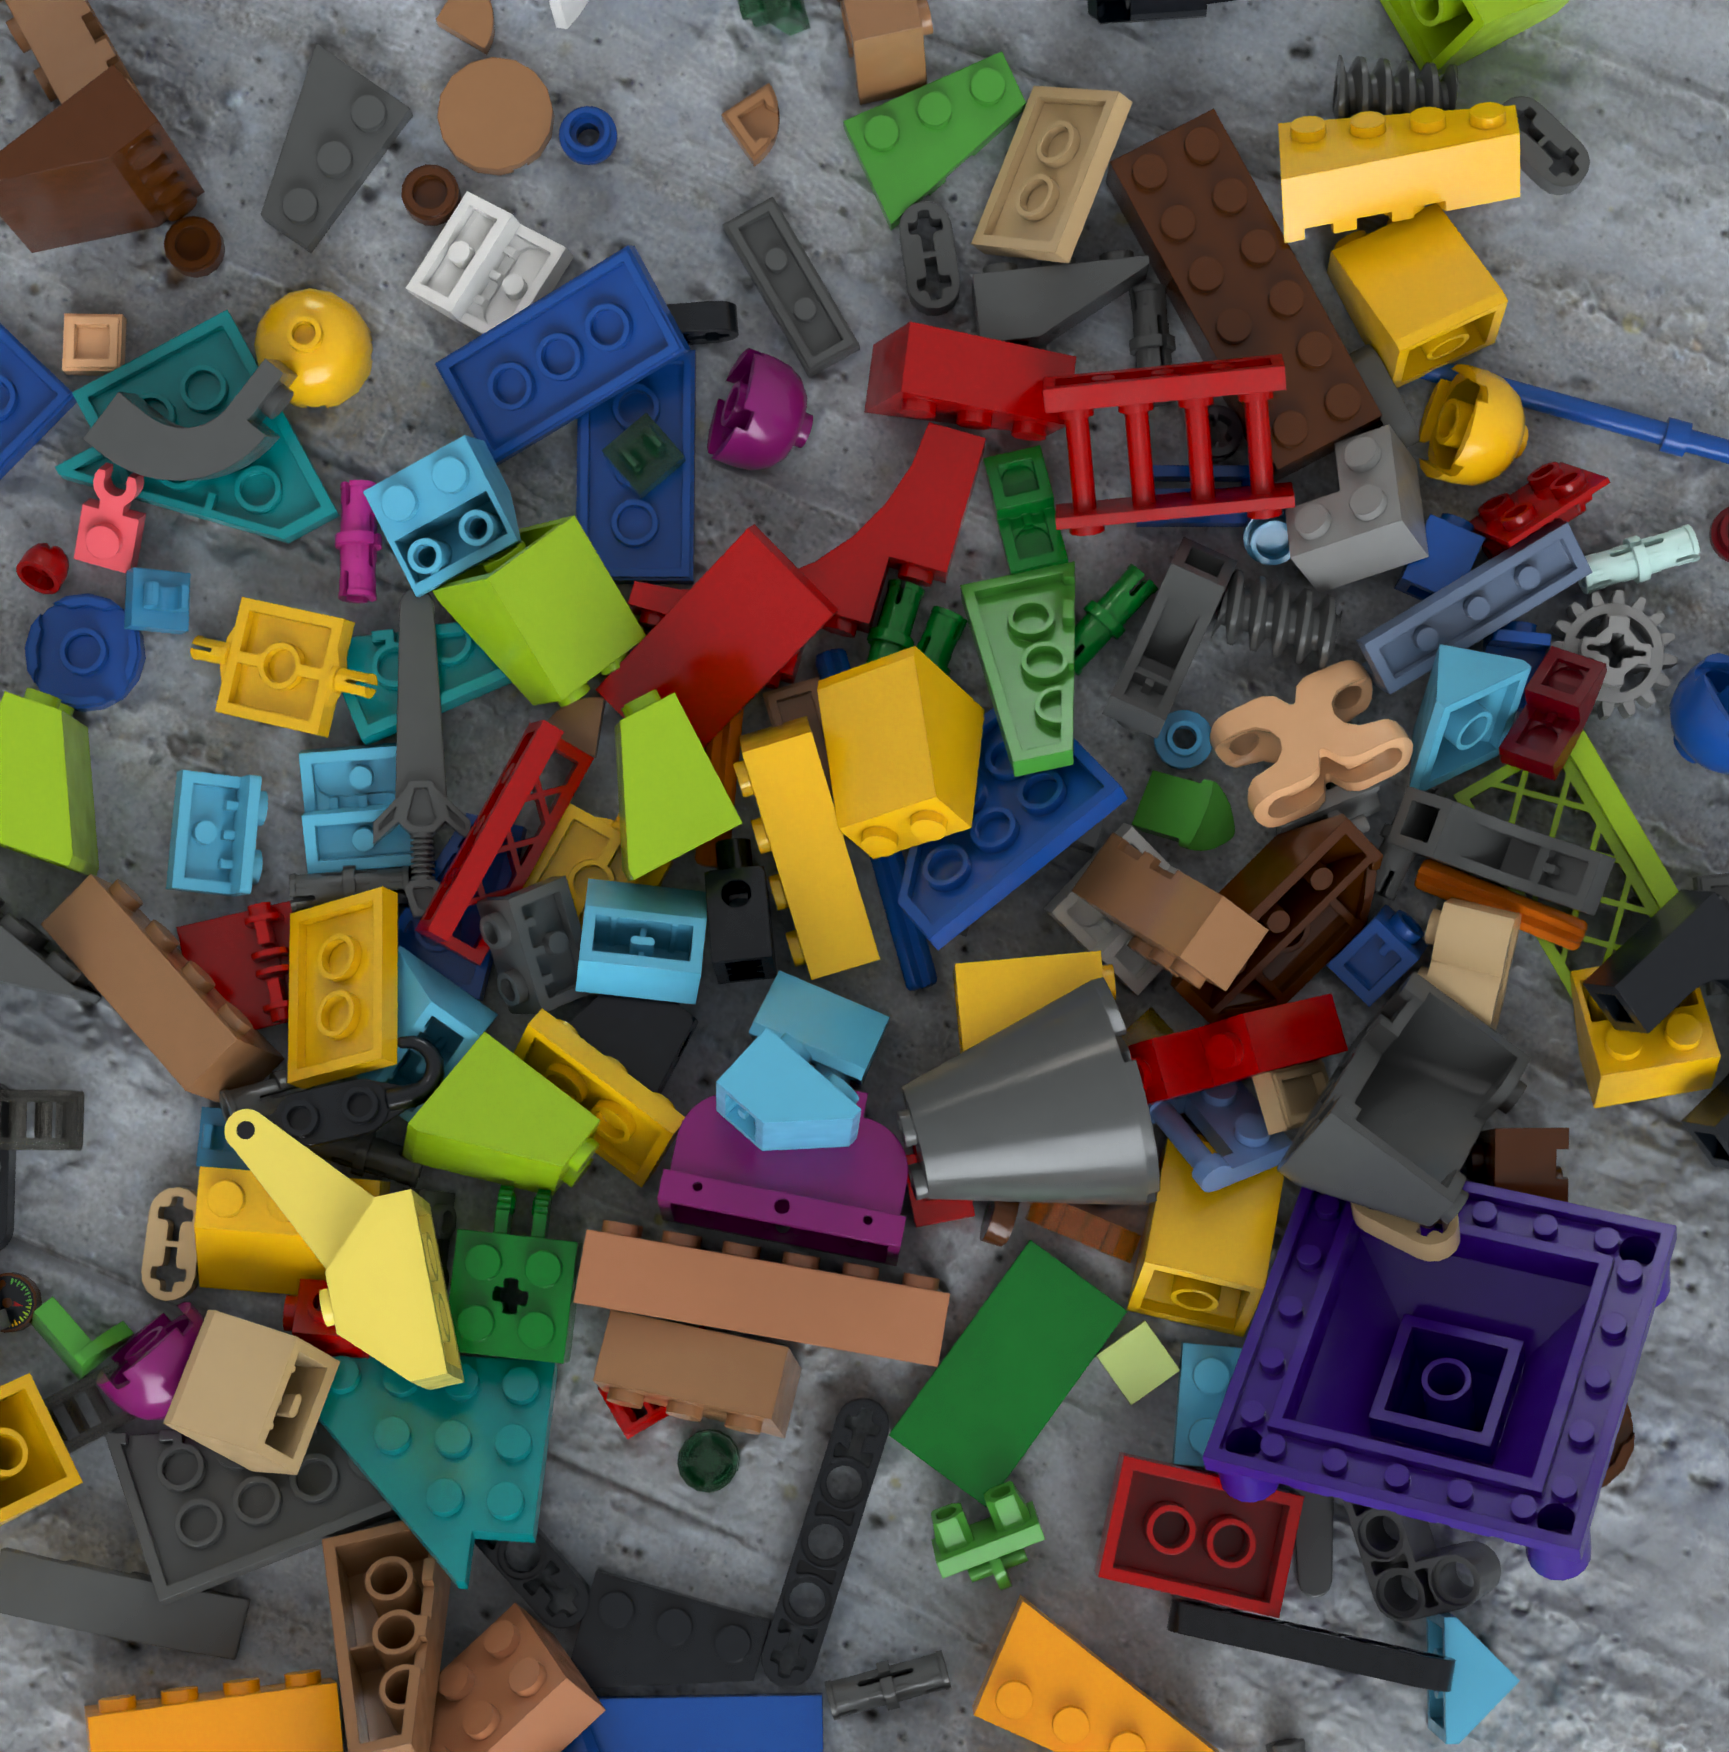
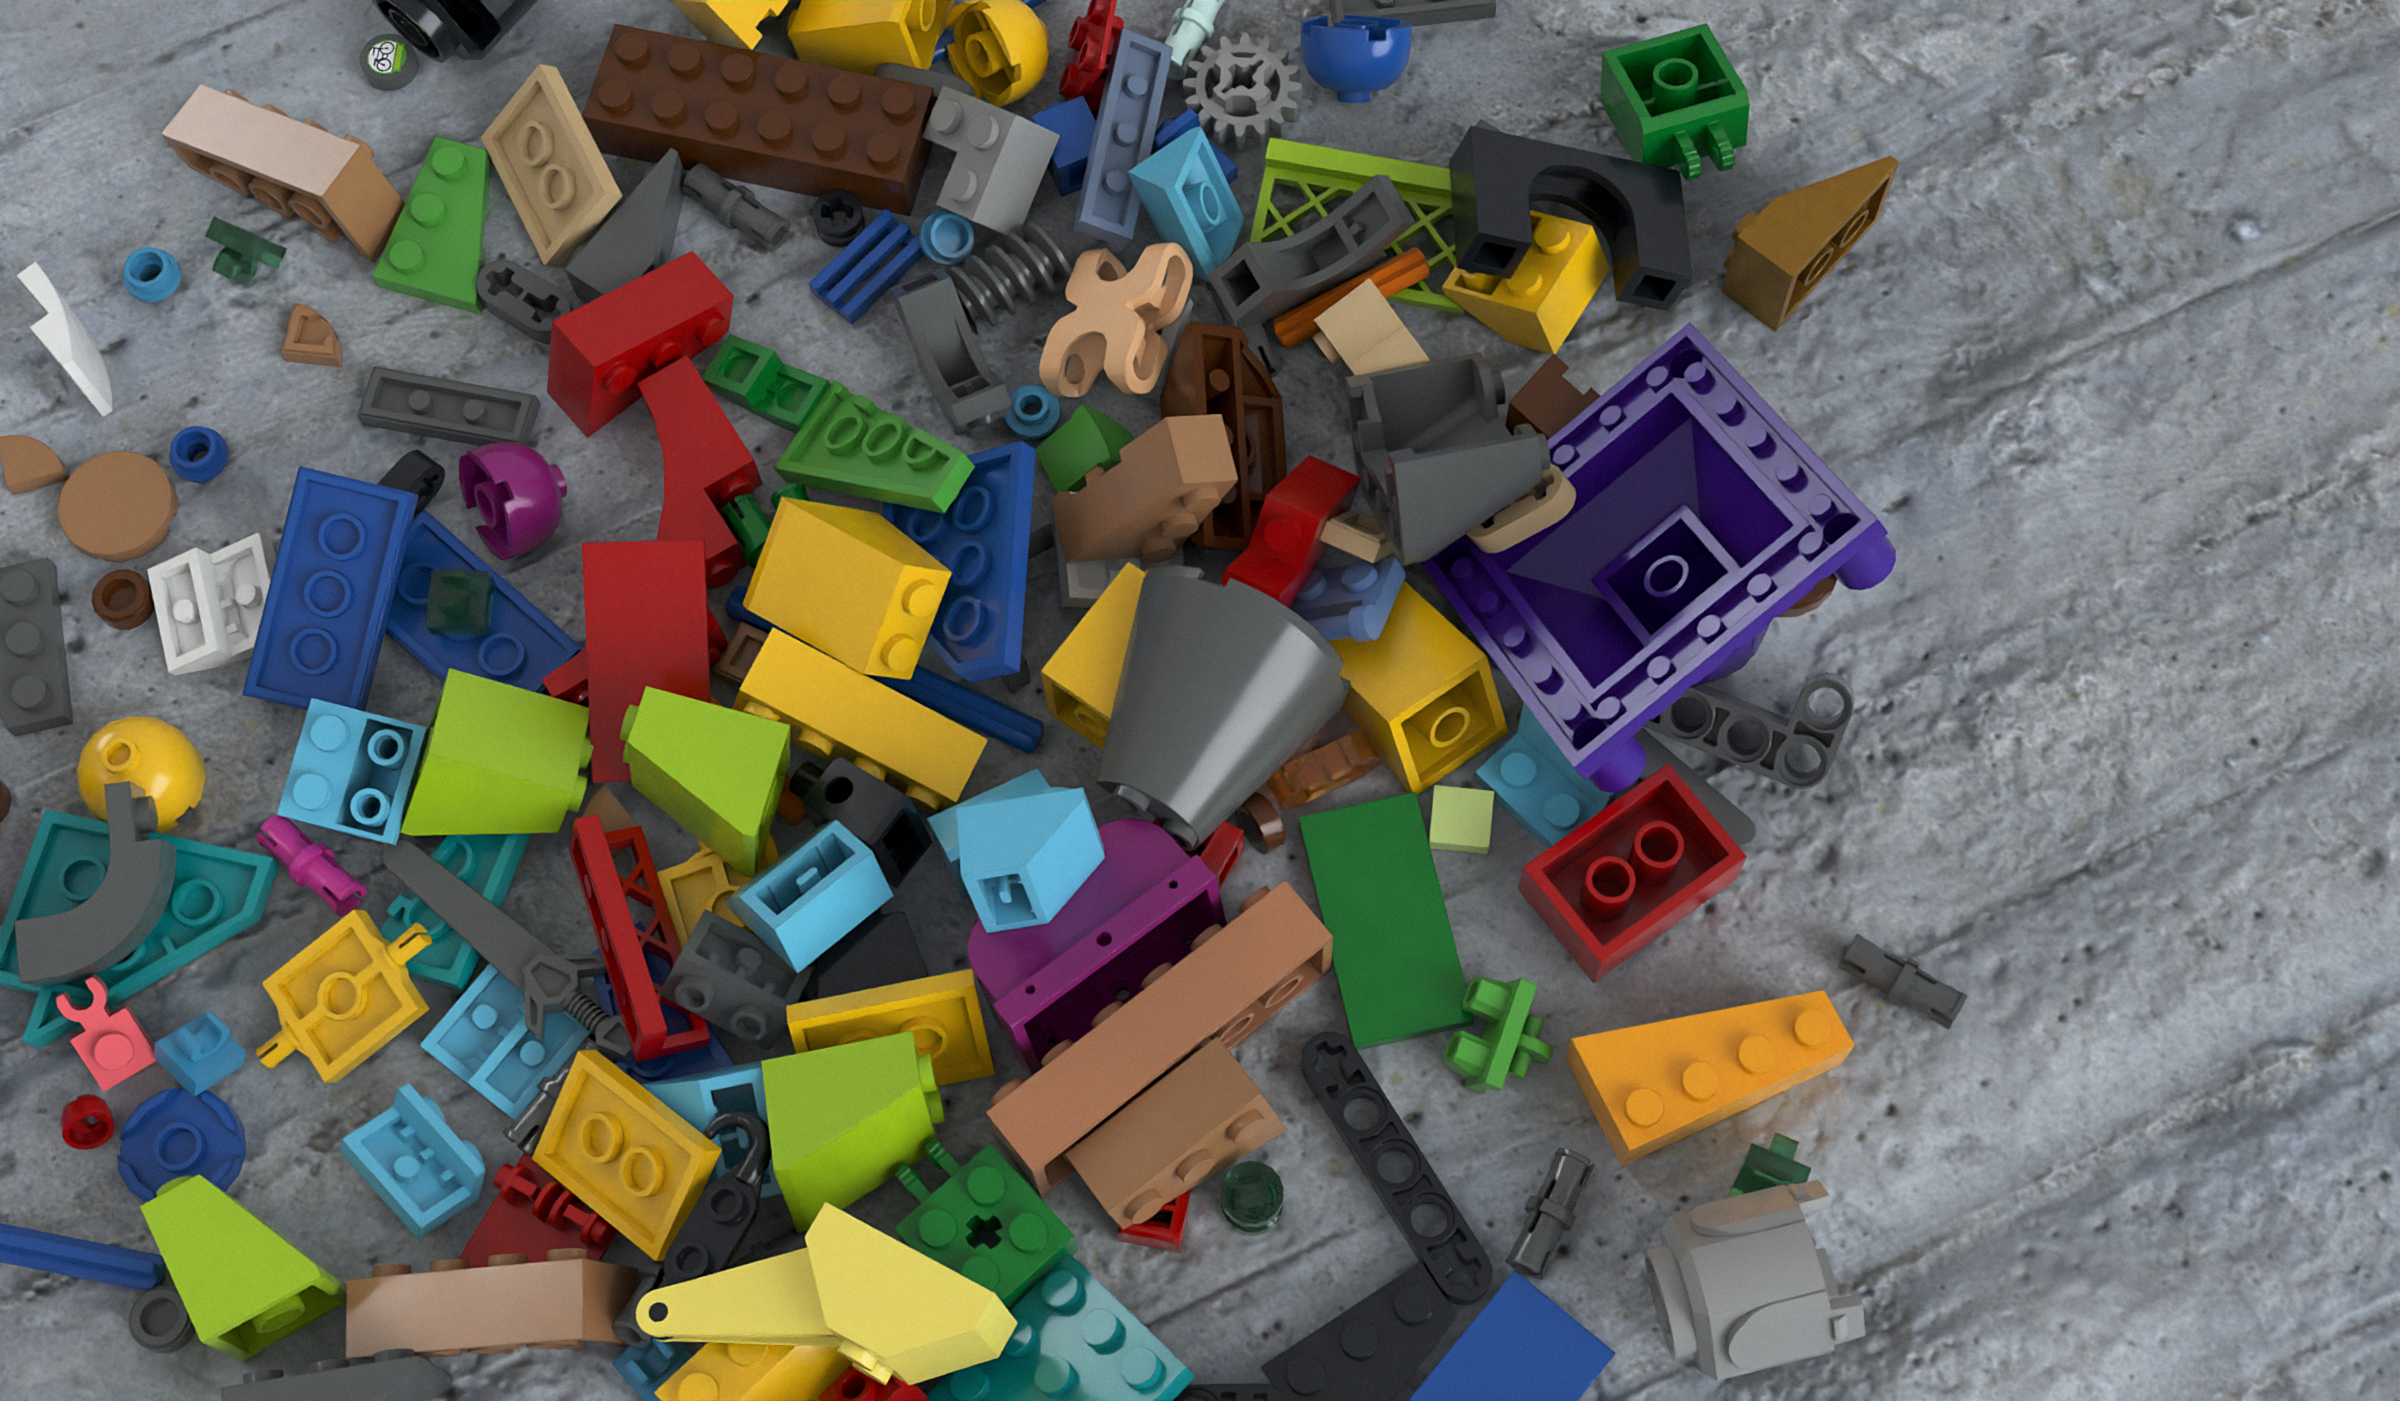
camera: 50 degrees left, 15 degrees down
red fence [1043,354,1295,536] -> none
green pin [1075,564,1158,676] -> none
black beam [1167,1599,1456,1692] -> none
blue bracket [1326,904,1428,1007] -> none
medium azure slope [1426,1612,1520,1744] -> none
dark red slope [1499,646,1607,781] -> none

